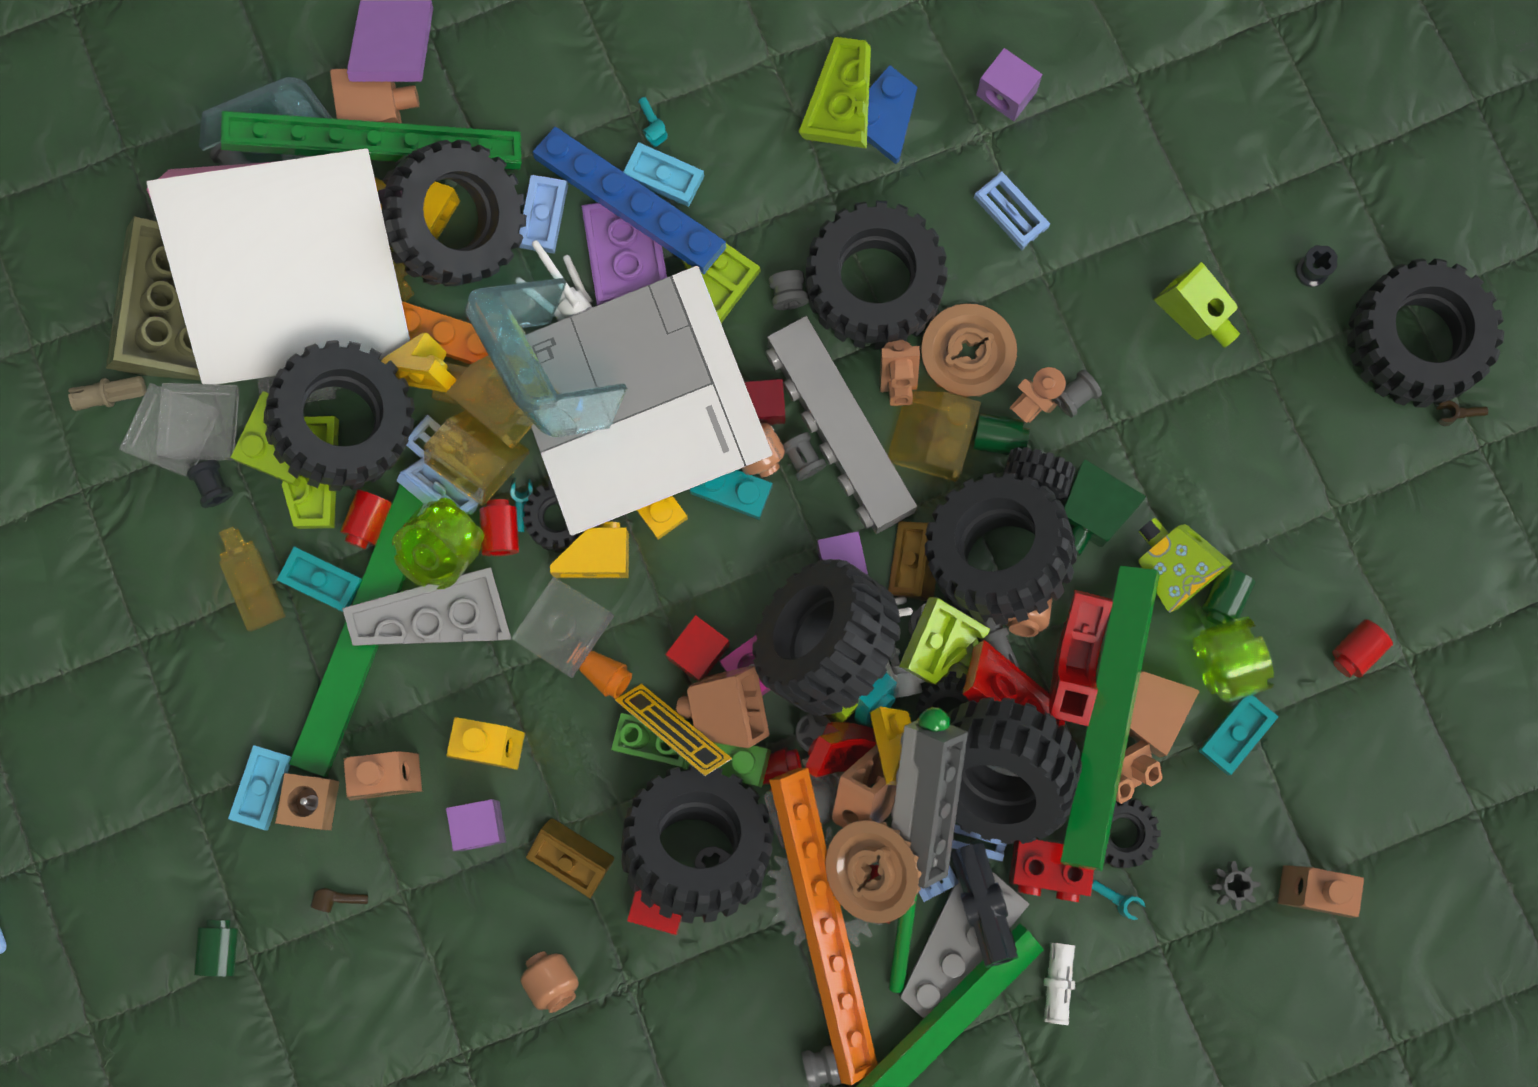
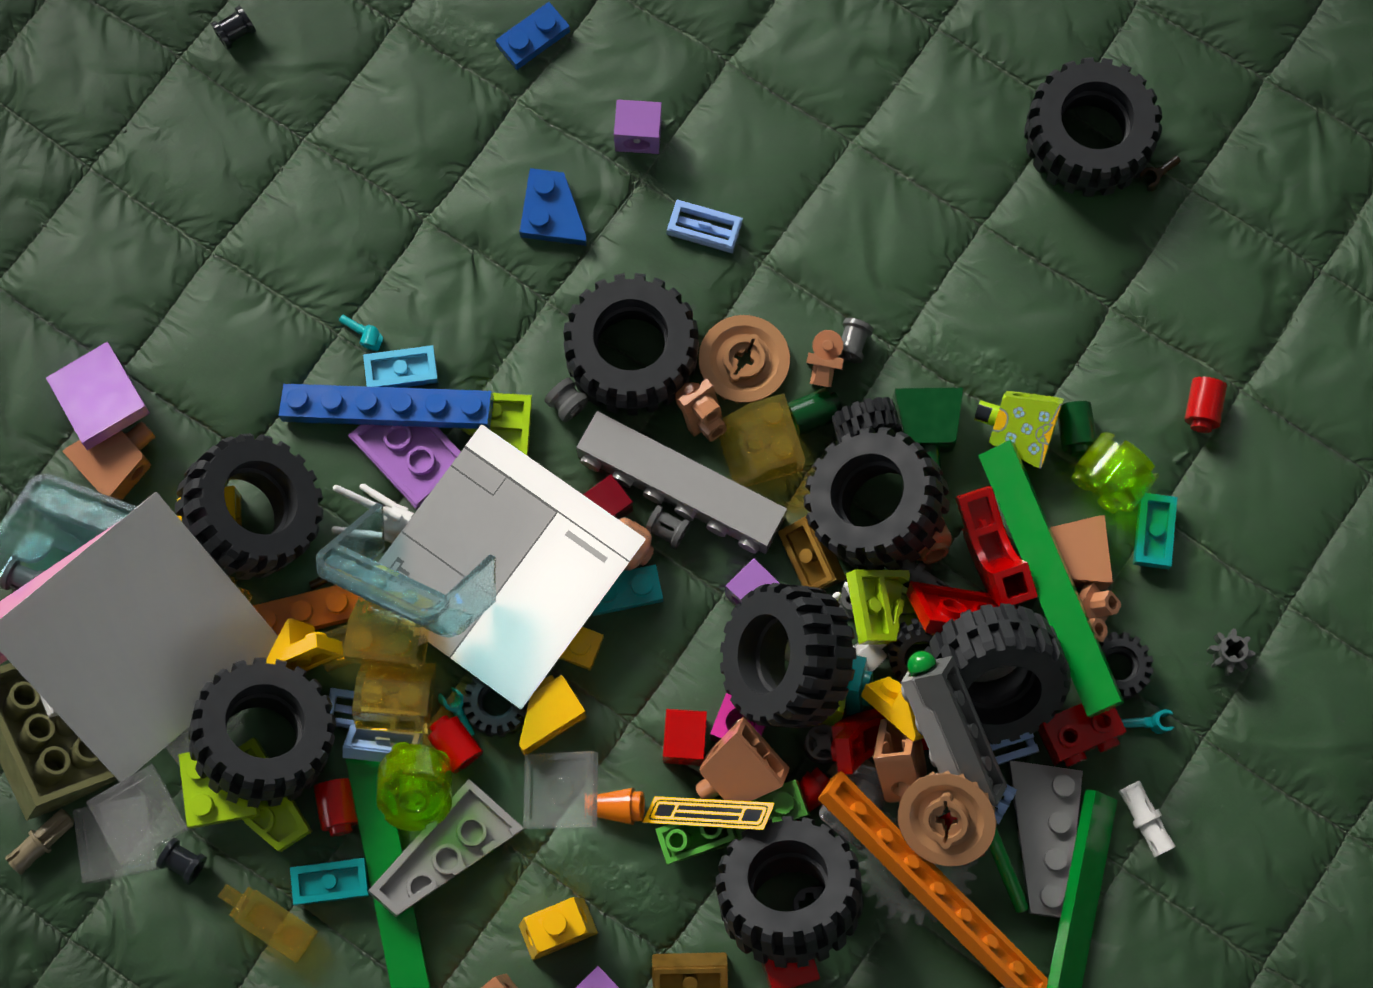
camera: 35 degrees left, 5 degrees down
green tile [221,111,522,170] -> none
light blue plate [519,175,568,254] -> none
lime wing [799,37,871,149] -> none
black piece [951,843,1019,968] -> none
lime torso [1154,262,1241,348] -> none
nougat torso [1278,865,1364,918] -> none
black bush [1295,245,1338,287] -> none

